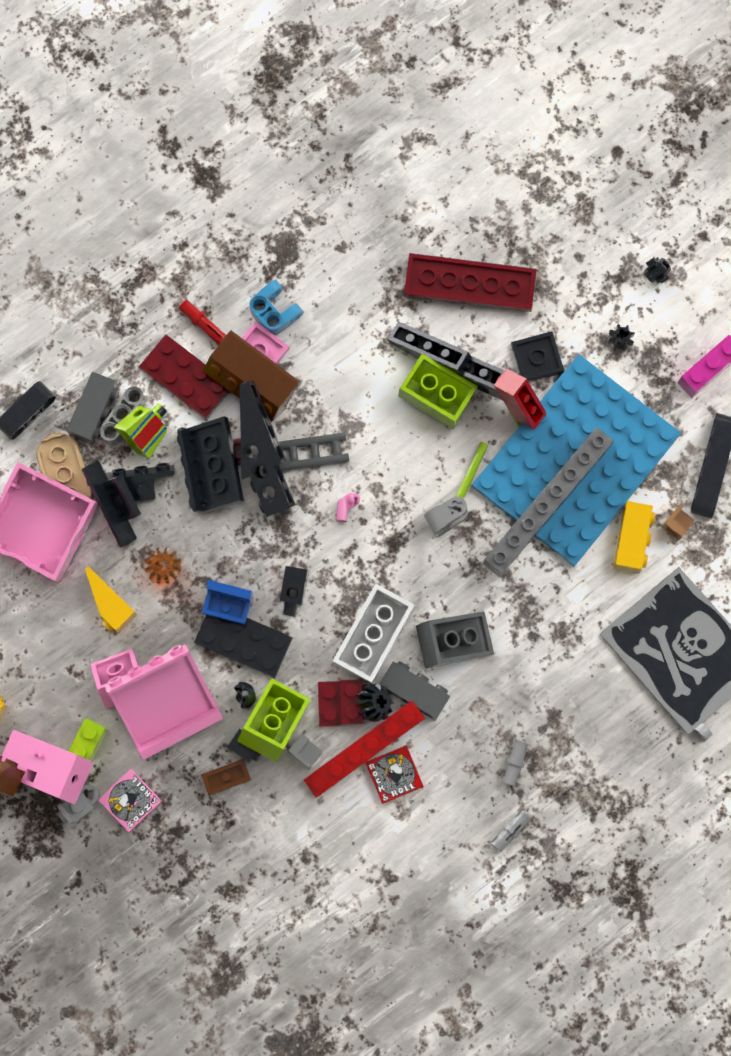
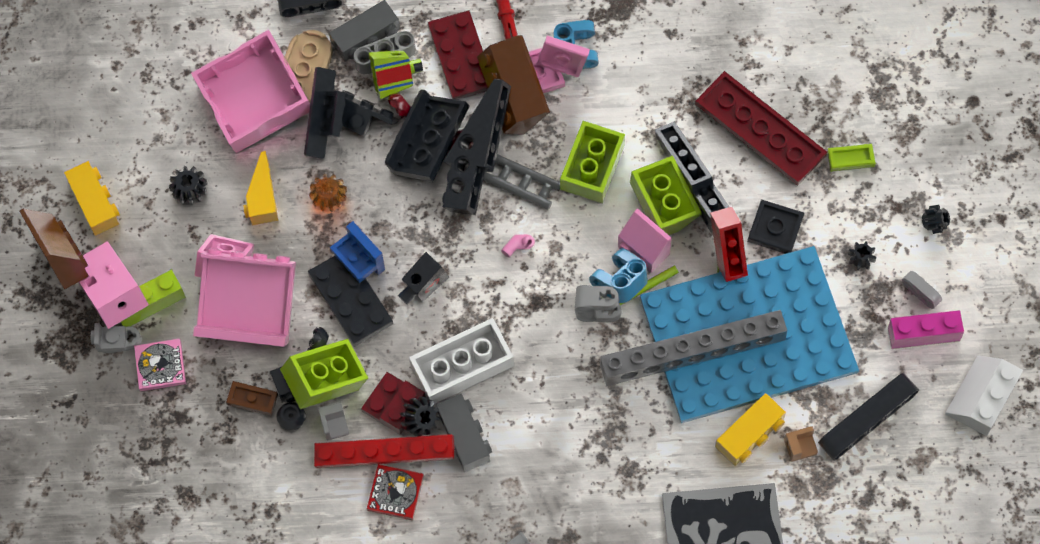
camera: 40 degrees right, 10 degrees down
dark grey slope [416,611,494,669] -> none
none -> black gear [169,165,208,204]
none -> black plate [276,402,306,430]
none -> dark red plate [387,93,411,119]
none -> bright pink tile [537,36,590,77]
none -> lime brick [560,121,625,204]
none -> dark azure piece [589,248,648,303]
none -> bright pink slope [618,208,671,273]
none -> lime tile [827,144,876,172]
none -> light grey beam [902,271,942,309]

